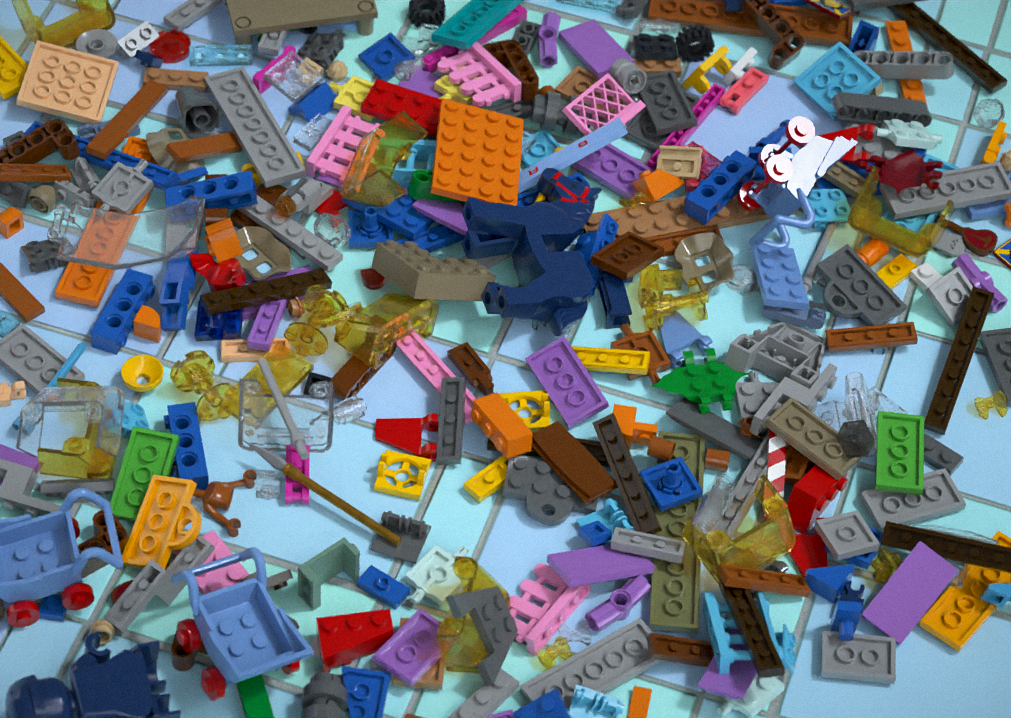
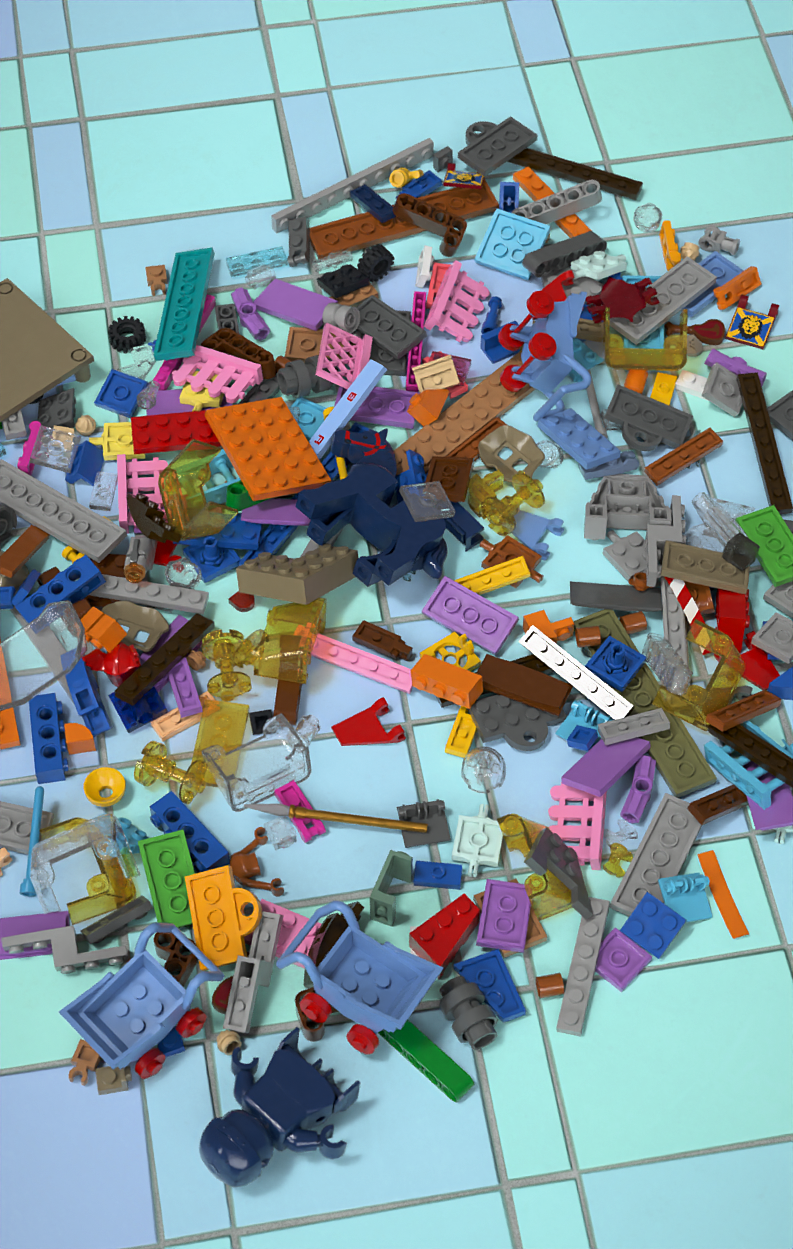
camera: 25 degrees left, 5 degrees up
light grey bar [258,358,309,460] -> none
yellow piece [374,450,431,501] -> none
dark grey plate [436,377,466,465] -> none
clear yellow piece [619,192,651,209] -> none
green animal [652,348,749,414] -> none
yellow piece [682,45,732,95] -> none
blue brick [684,150,757,225] -> none
none -> dark brown slope [126,493,182,543]
none -> clear brick [245,264,276,289]
none -> clear tile [399,481,455,522]
none -> bright pink fence [424,260,490,342]
none -> clear cylinder [461,746,506,793]

